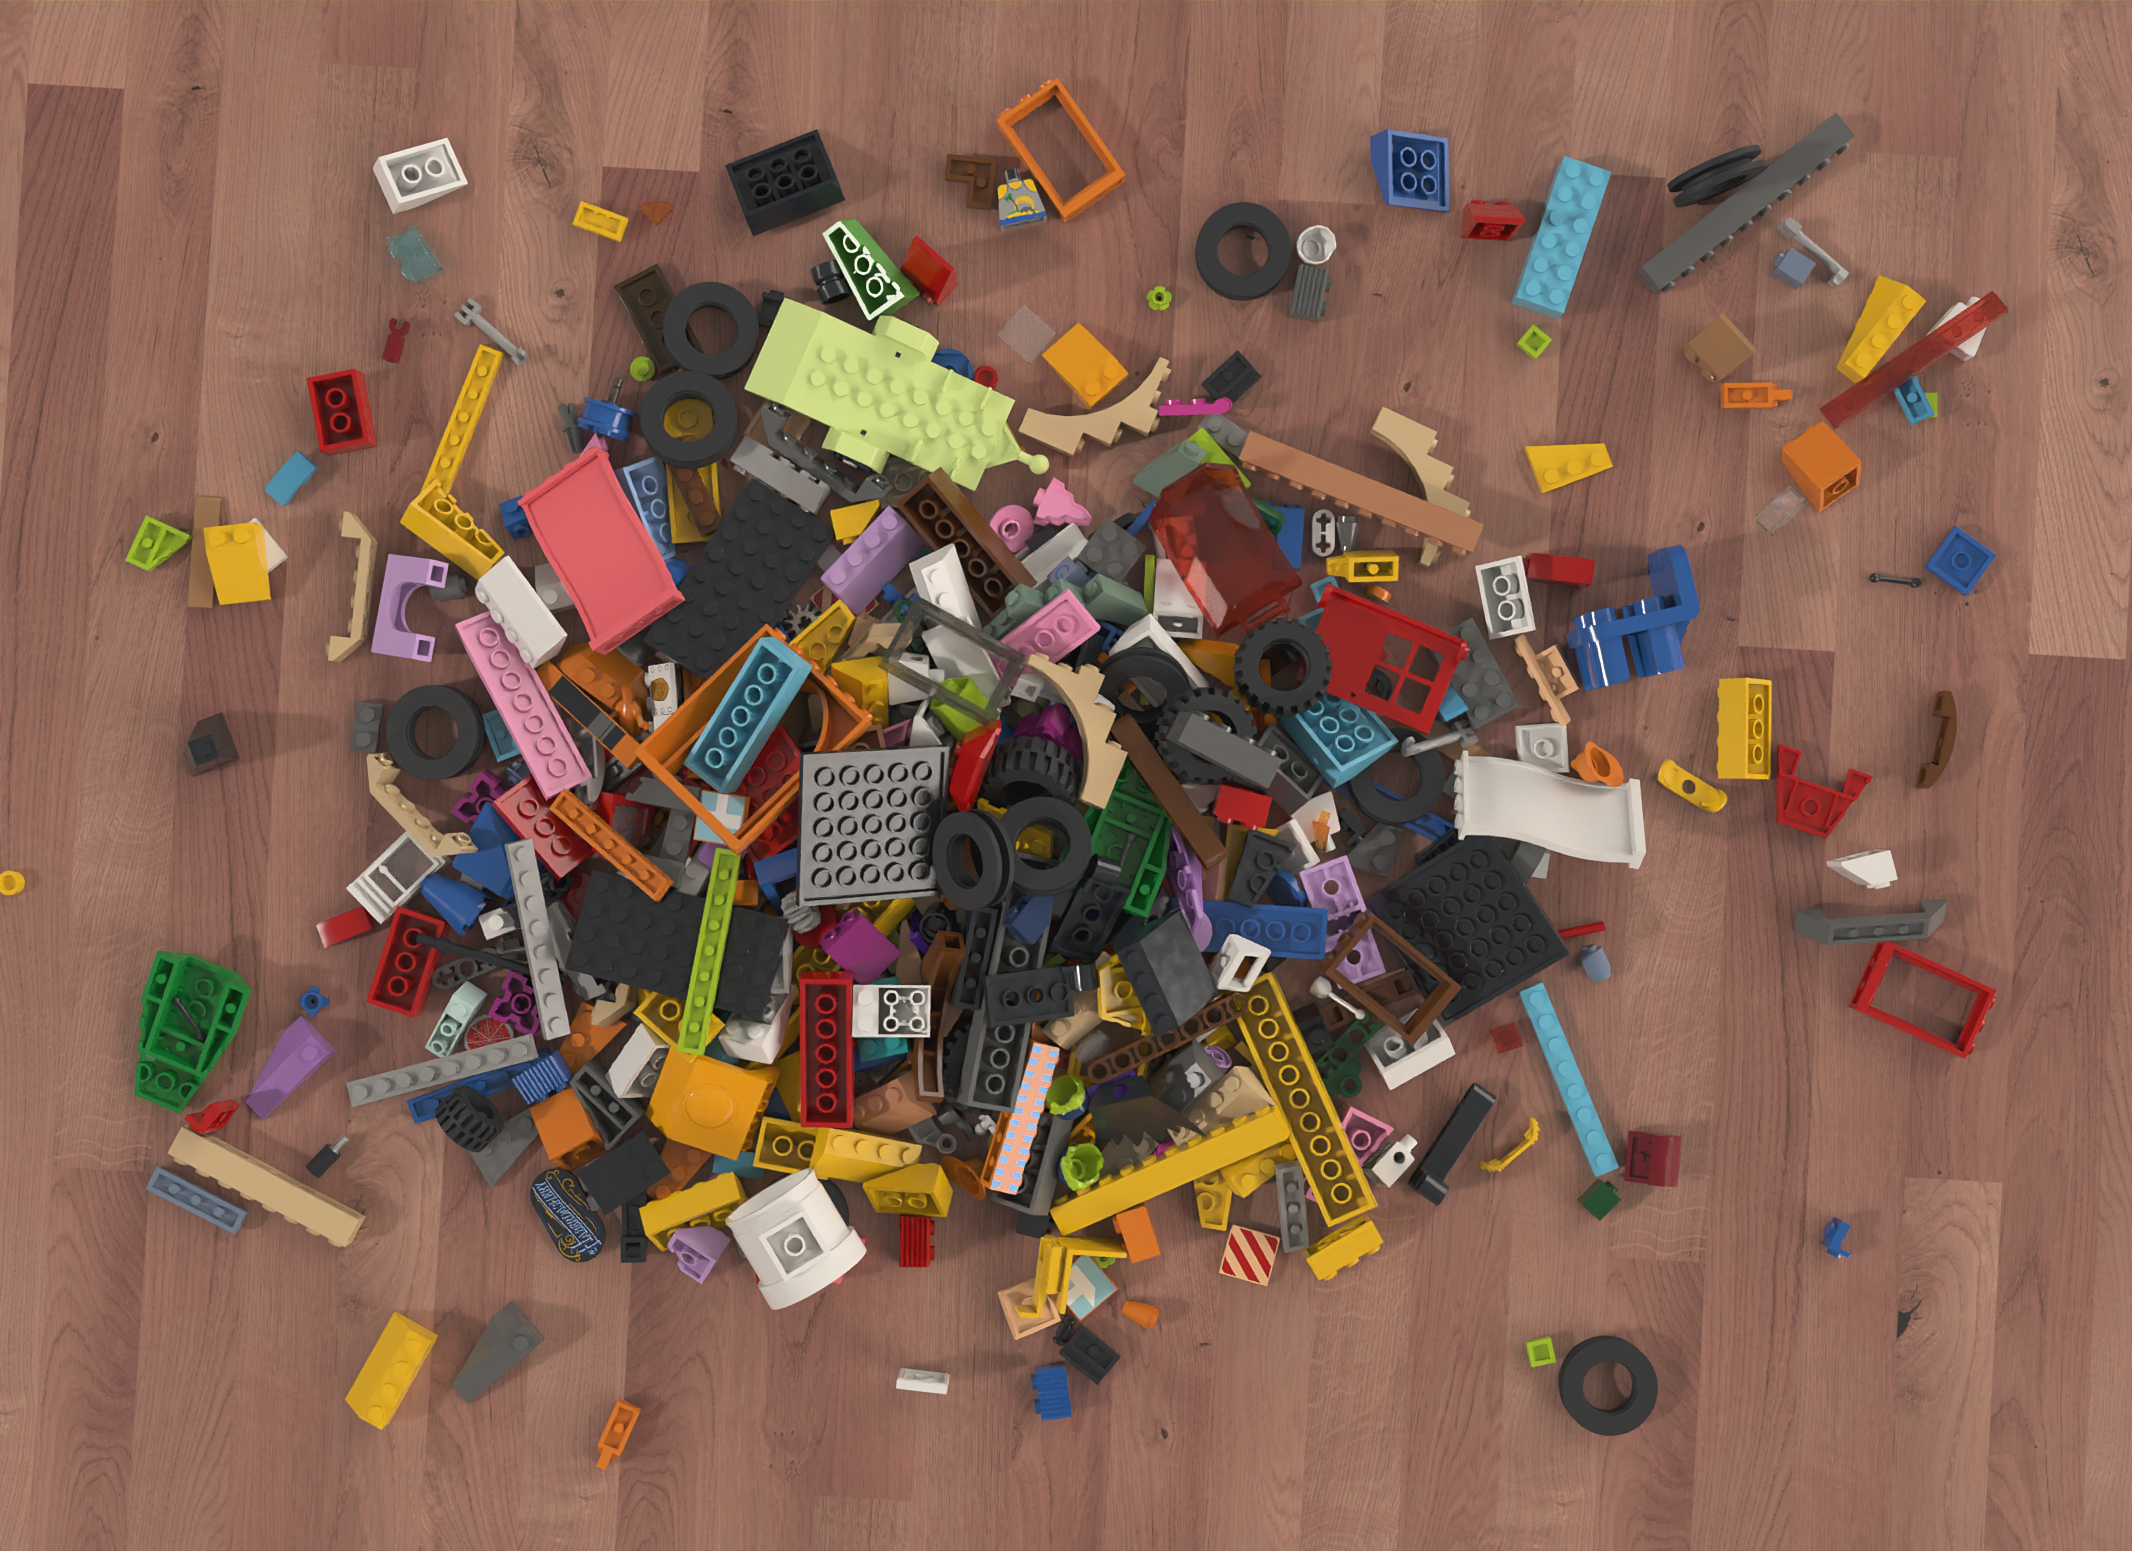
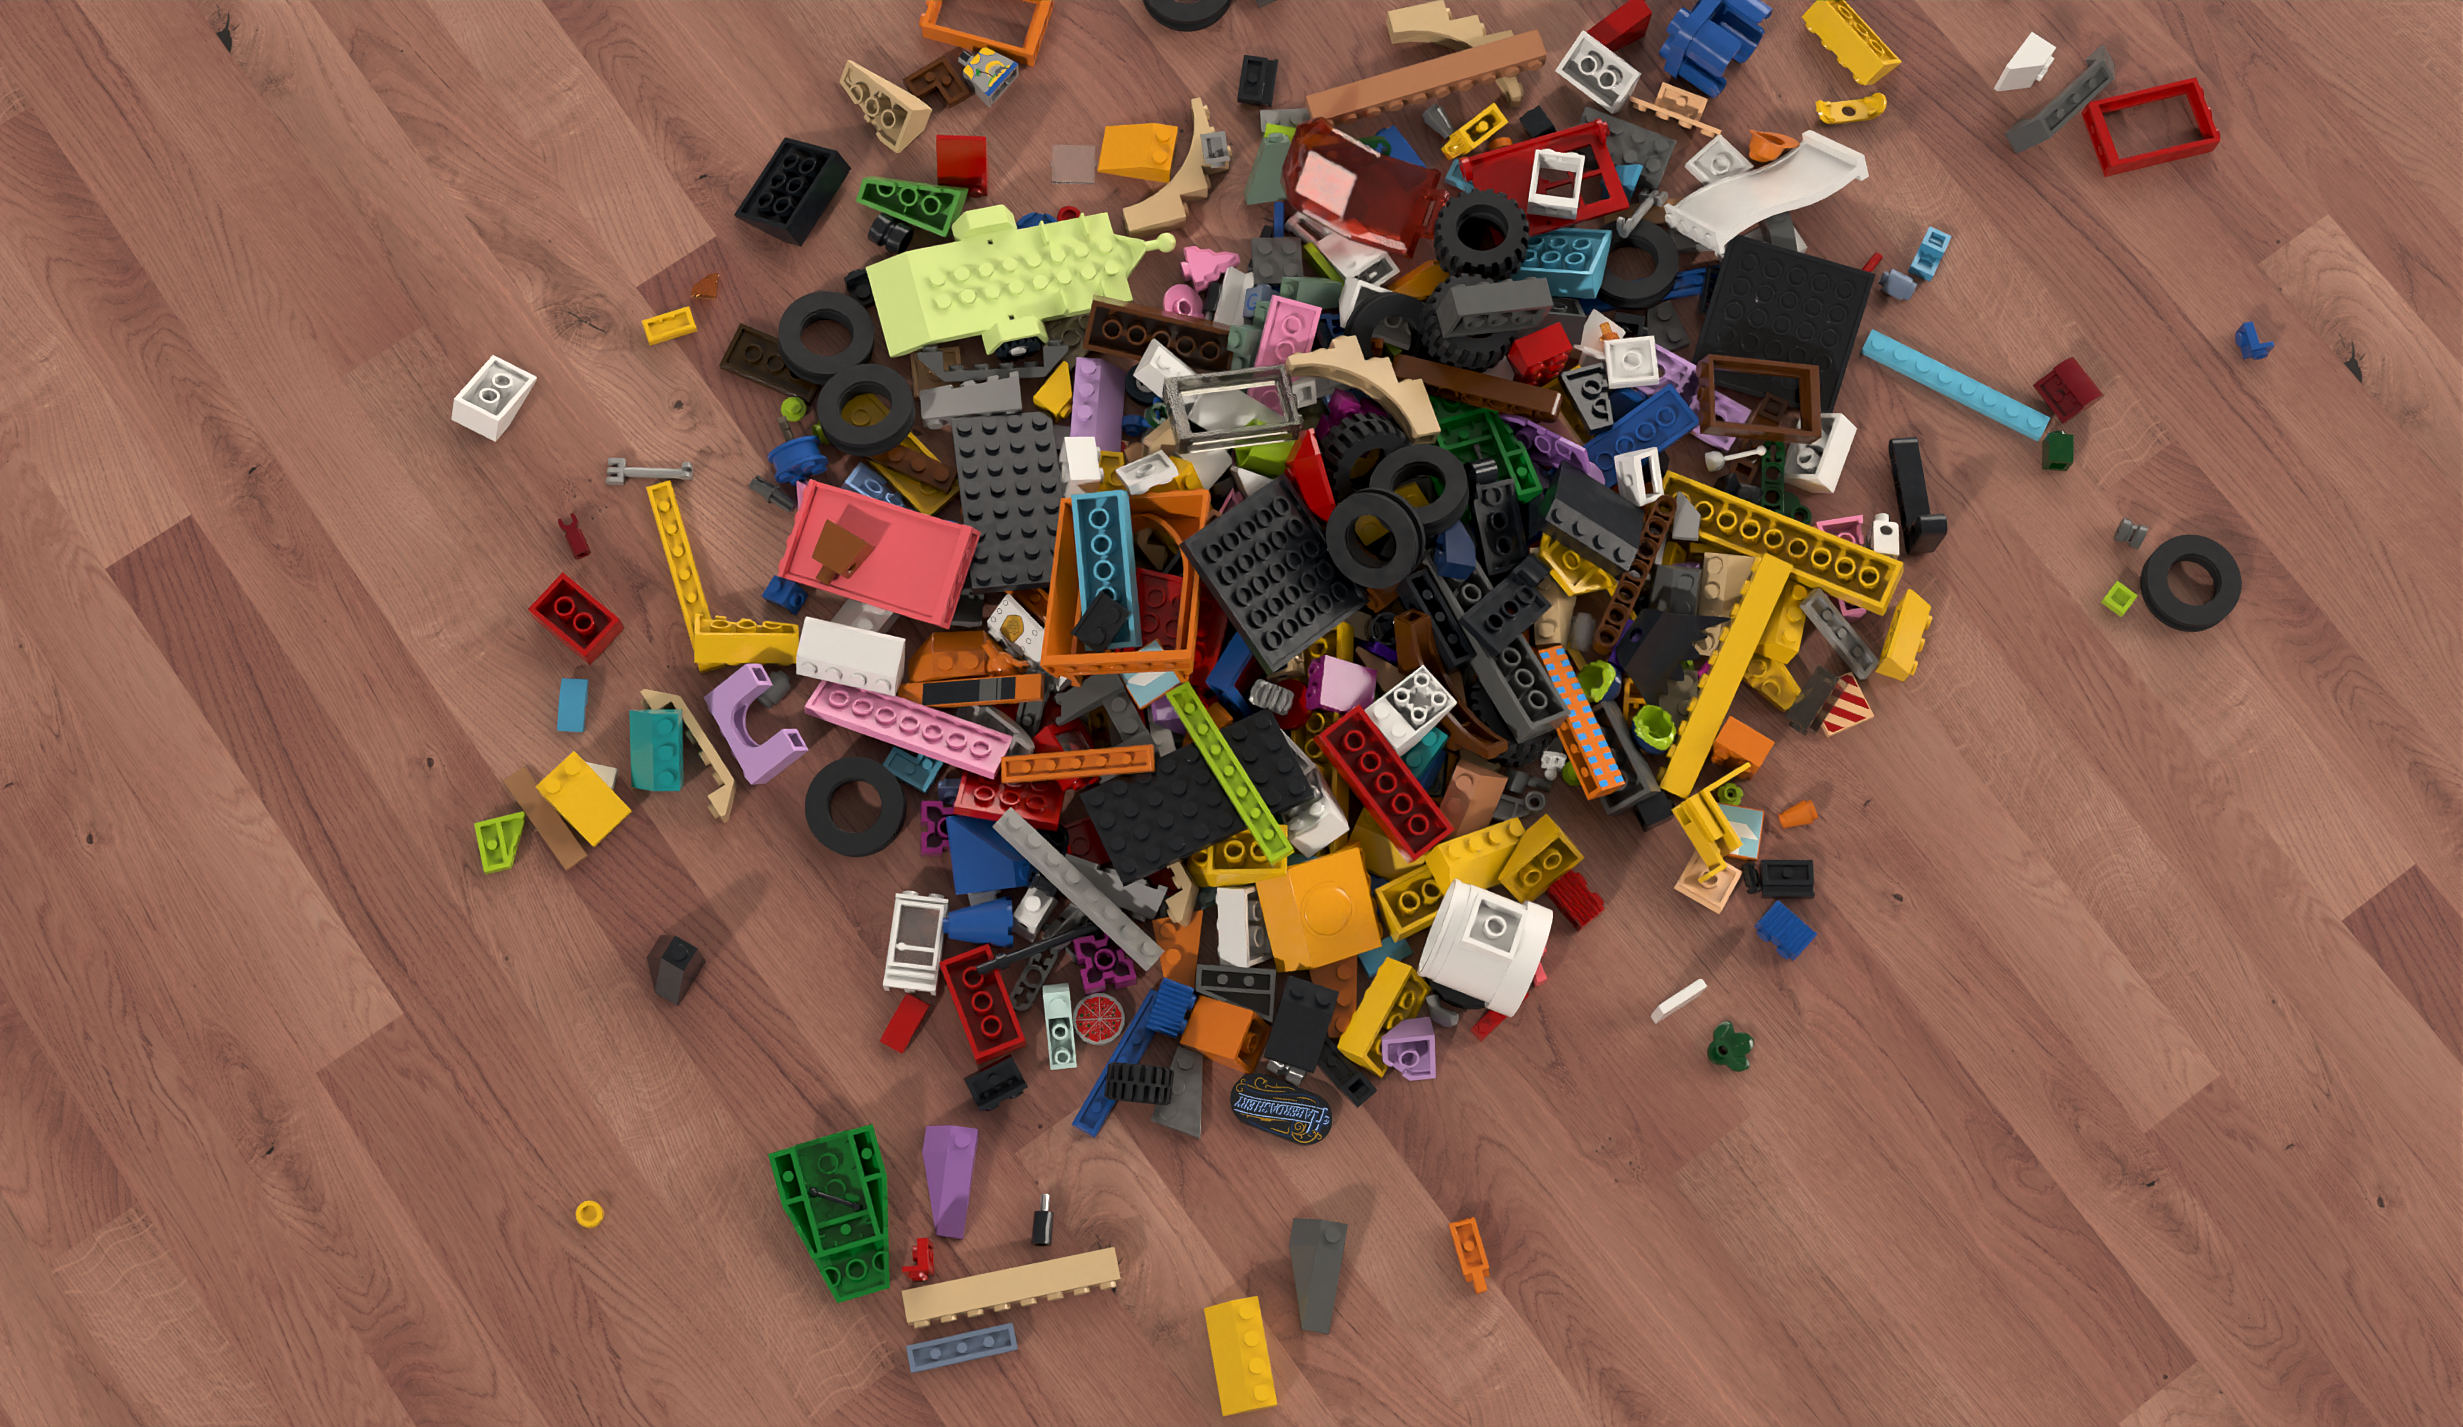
camera: 45 degrees left, 15 degrees down
blue plate [299,986,329,1016] -> none
light grey plate [346,1033,539,1107] -> none
dark grey plate [350,701,385,753] -> none
tan slope [366,753,478,857] -> none
clear light blue bracket [386,225,443,285] -> none
orange piece [940,1155,987,1201] -> none
lime plate [1147,286,1172,311] -> none
dark pink plate [1159,397,1232,416] -> none
white beam [1311,509,1335,558] -> none
yellow piece [1477,1117,1540,1172] -> none
clear red plate [1490,1022,1523,1054] -> none
red wing [1776,744,1873,839] -> none
none -> teal slope [629,709,684,791]
none -> dark orange torso [812,519,875,586]
none -> tan wedge [839,60,932,153]
none -> black bracket [963,1054,1028,1111]
none -> white slope [1058,437,1104,498]
none -> black plate [1071,591,1132,653]
none -> white plate [1115,450,1179,495]
none -> light grey bracket [1200,131,1231,168]
none -> black brick [1519,105,1557,139]
none -> white window [1527,149,1585,220]
none -> white tile [1604,336,1659,389]
none -> light grey tile [1672,492,1701,541]
none -> dark green plate [1707,1021,1754,1072]
none -> clear smoke window [1785,665,1848,736]
none -> dark azure slope [1908,226,1952,282]
none -> dark grey wheel [2114,517,2148,550]

